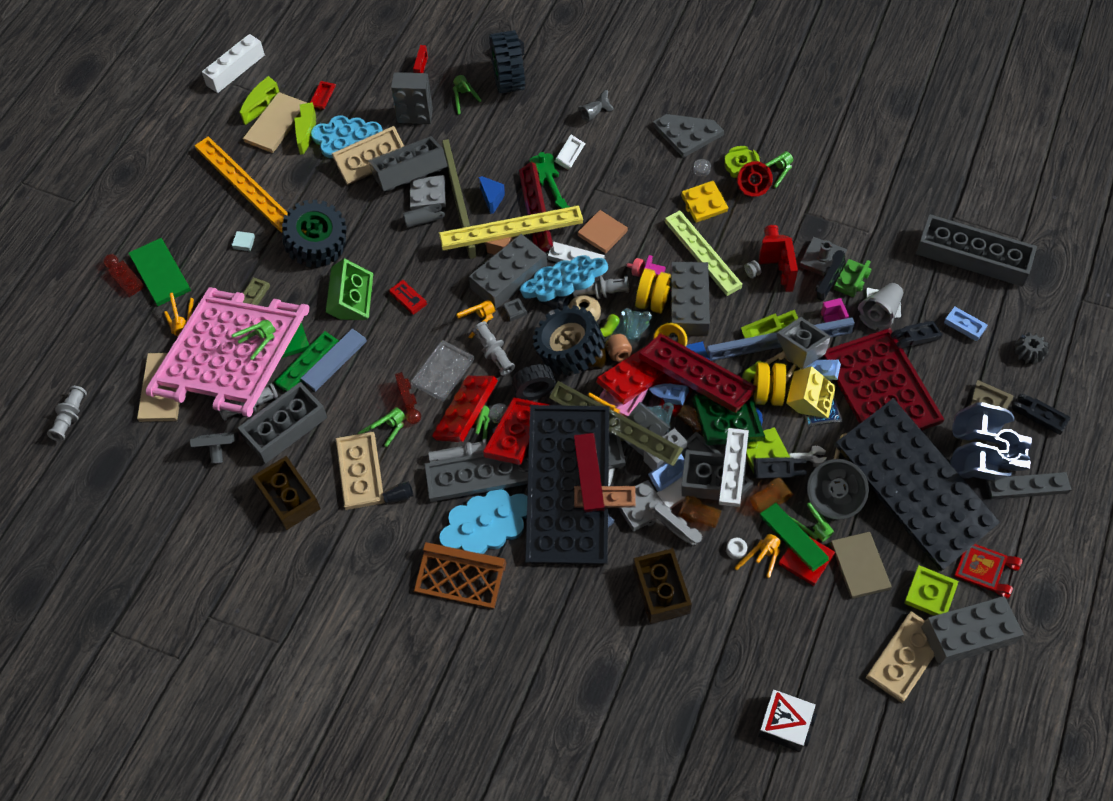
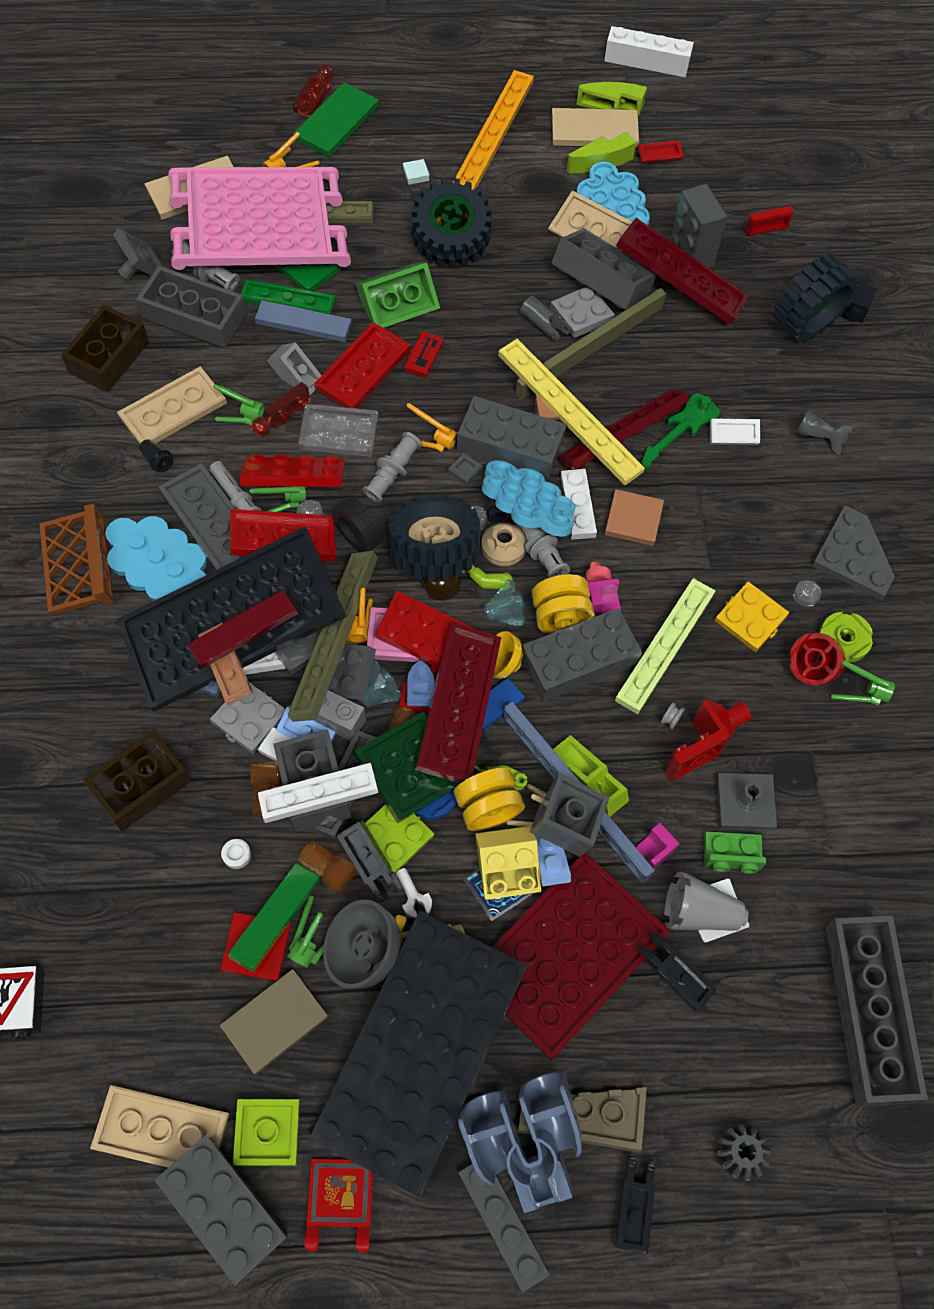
camera: 60 degrees right, 5 degrees up
light grey piece [47,386,87,441] -> none
bright green plant [231,320,275,360] -> none
bright green plant [453,75,481,115] -> none
blue slope [479,176,505,214] -> none
nougat head [605,334,632,362] -> none
light grey hinge [650,503,703,546] -> none
light orange plant [735,534,781,578] -> none
black hinge [815,250,845,301] -> none
light blue plate [944,307,988,341] -> none
none -> light grey slope [267,342,322,396]
none -> red plate [314,322,411,413]
none -> dark red plate [616,218,749,325]

